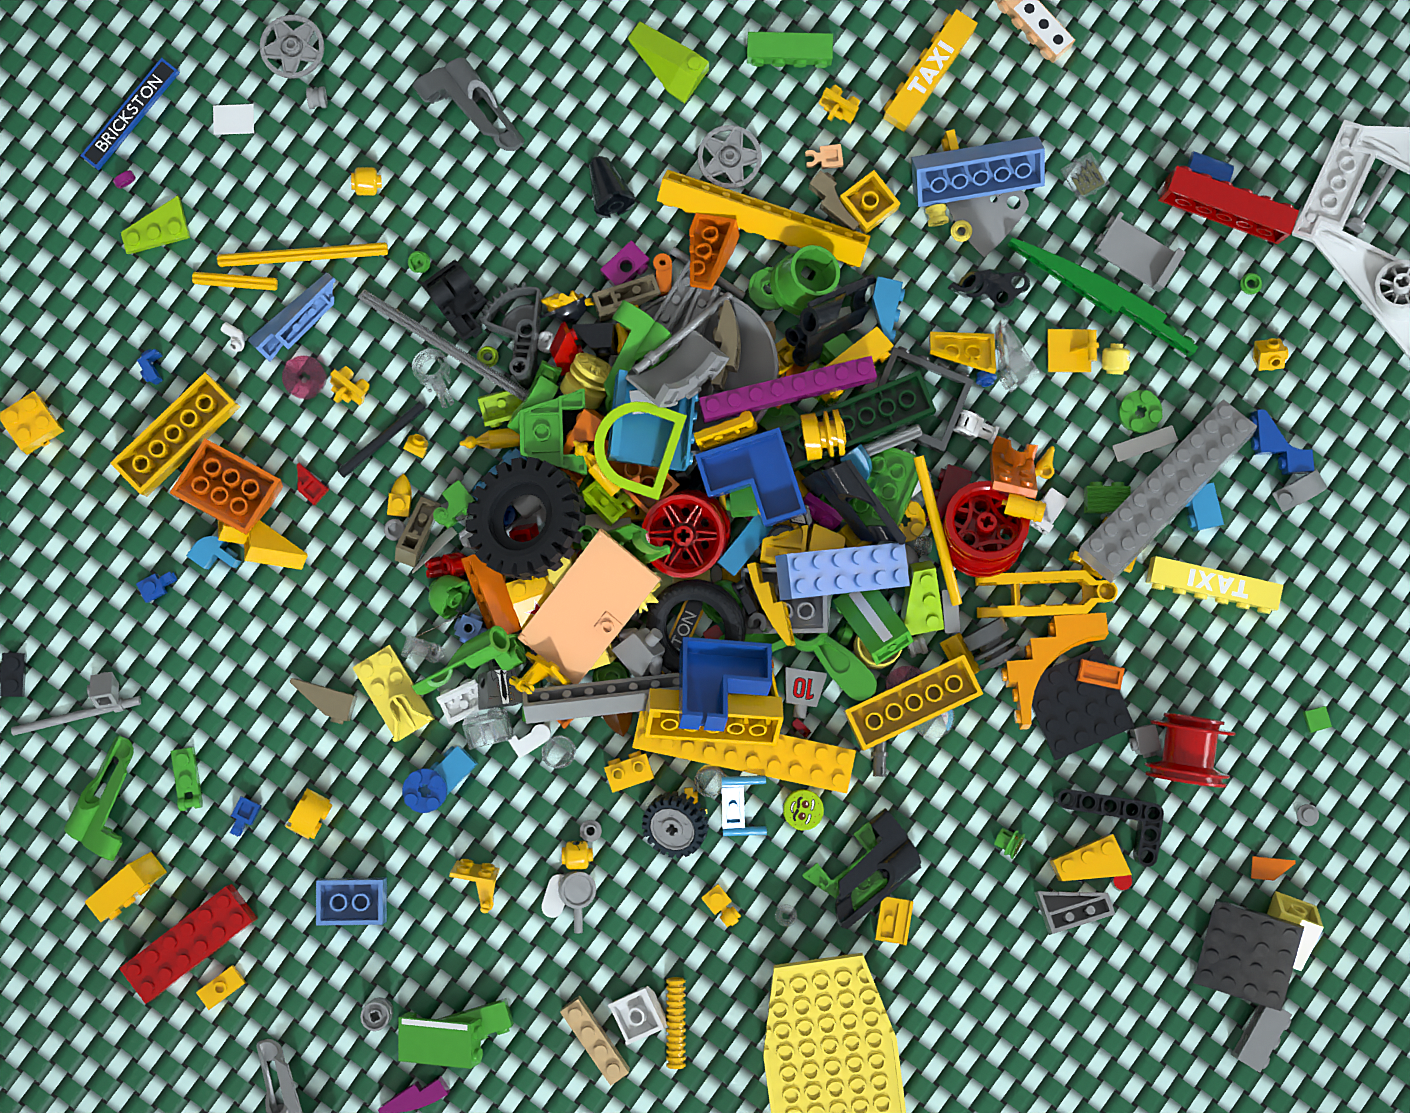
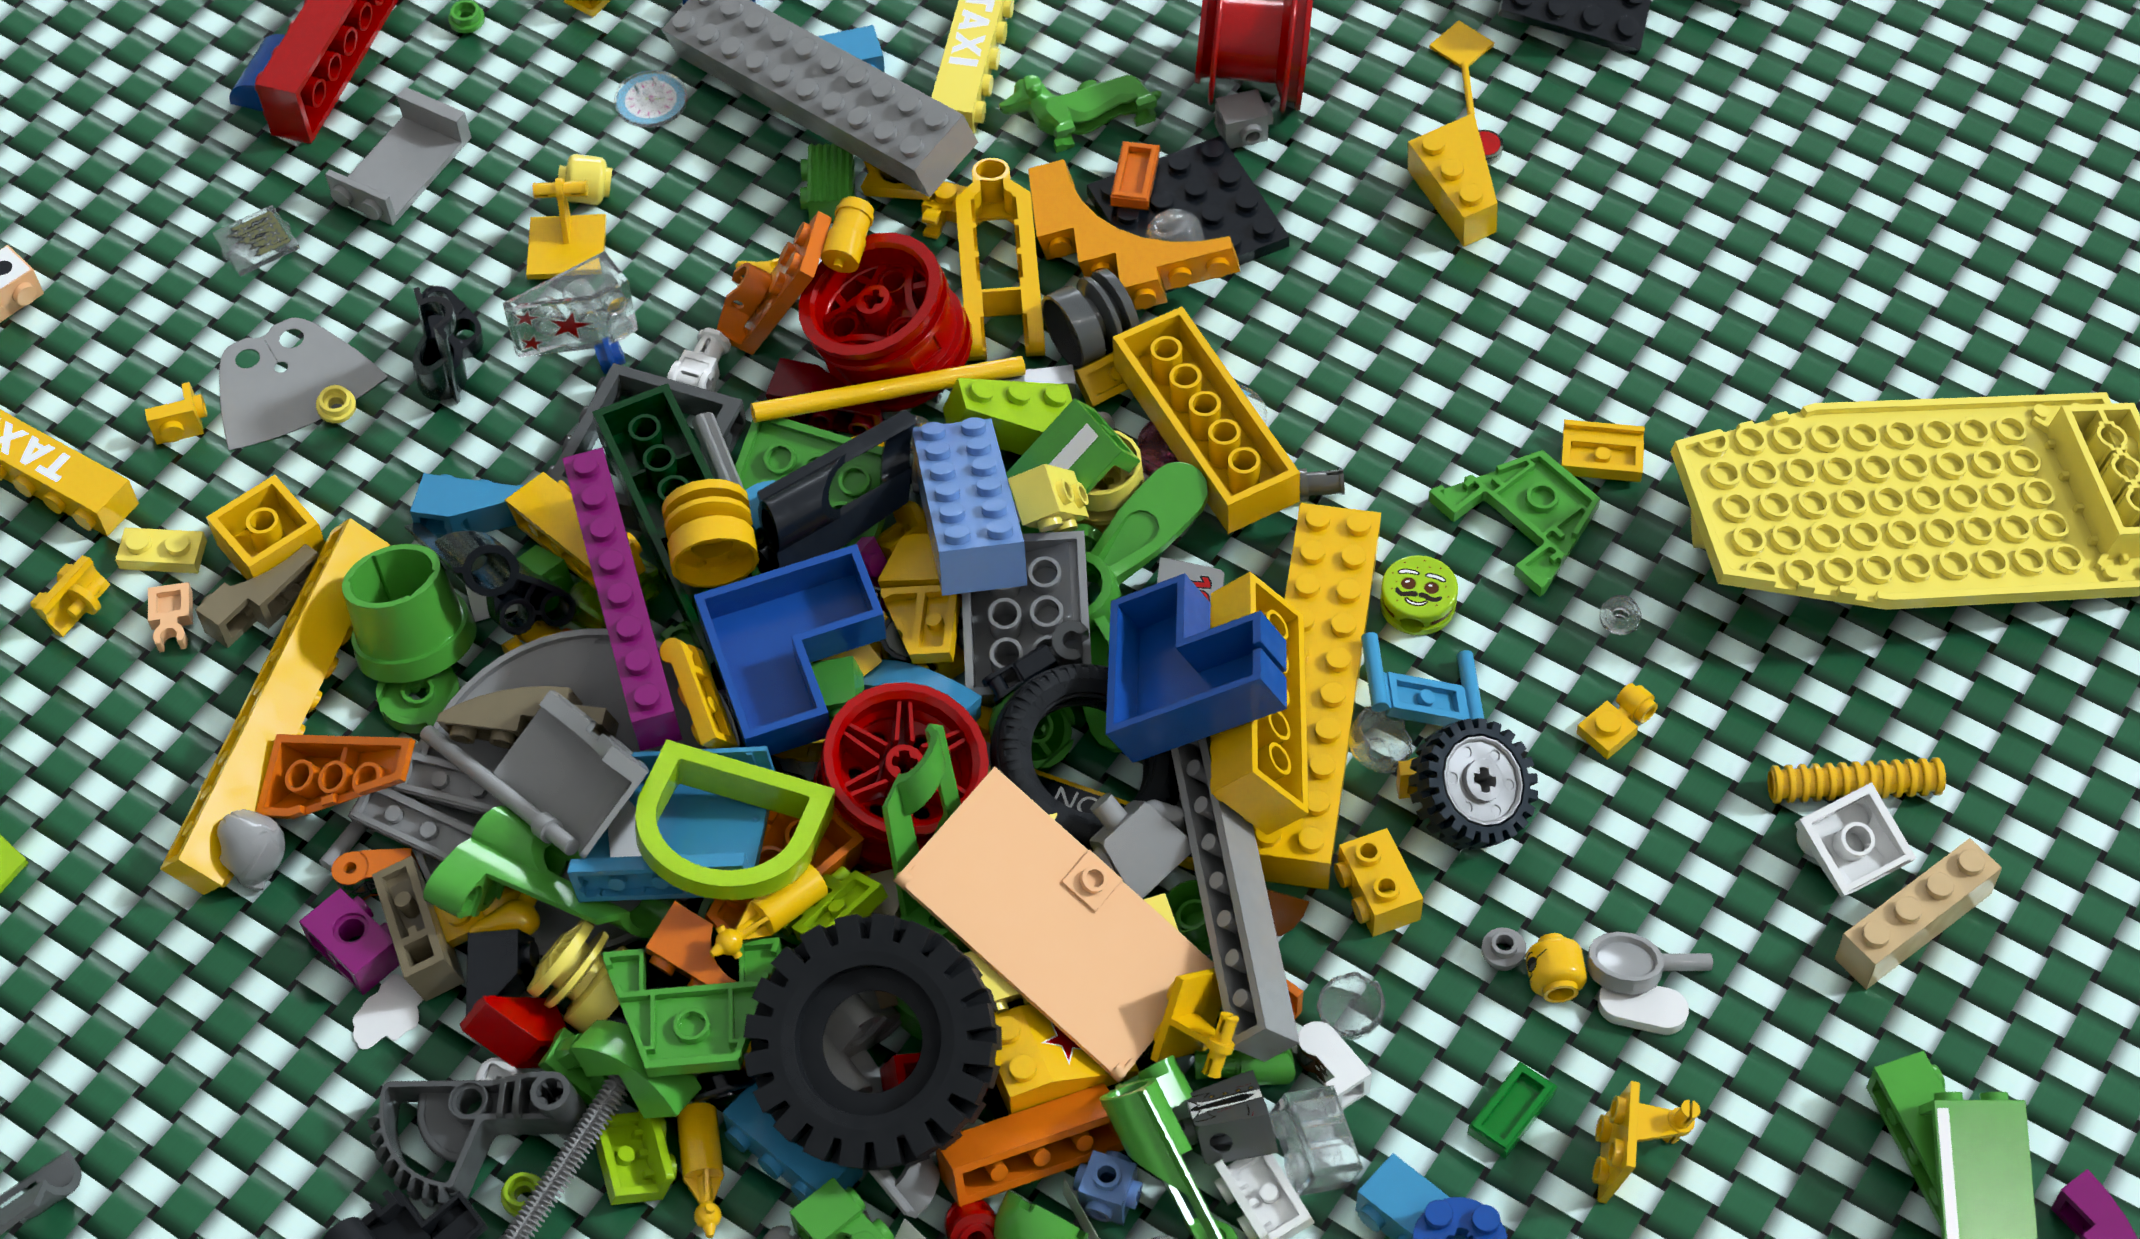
camera: 85 degrees left, 30 degrees down
hair [540,290,594,323] -> none
black cone [589,156,635,218] -> none
light grey wheel [698,125,762,189] -> none
red sticker [703,624,723,640] -> none
yellow slope [747,562,796,646] -> none
black panel [835,808,922,929] -> none
medium blue brick [911,136,1045,207] -> none
light yellow wheel [925,204,949,227] -> none
yellow wing [929,332,996,374] -> none
bright green piece [994,828,1025,859] -> none
green slope [1007,237,1198,357] -> none
light grey wedge [1035,891,1115,935] -> none
black beam [1054,788,1164,867] -> none
white sticker [1113,425,1178,462] -> none
bright green plate [1118,390,1163,434] -> none
none -> light yellow plate [115,527,207,574]
none -> light grey hair [217,809,285,891]
none -> white sticker [352,974,424,1050]
none -> clear piece [614,70,688,128]
none -> bright green animal [998,75,1161,153]
none -> light yellow brick [1008,464,1089,532]
none -> clear hair [1145,209,1205,242]
none -> yellow piece [1429,21,1495,115]
none -> green tile [1467,1061,1557,1159]

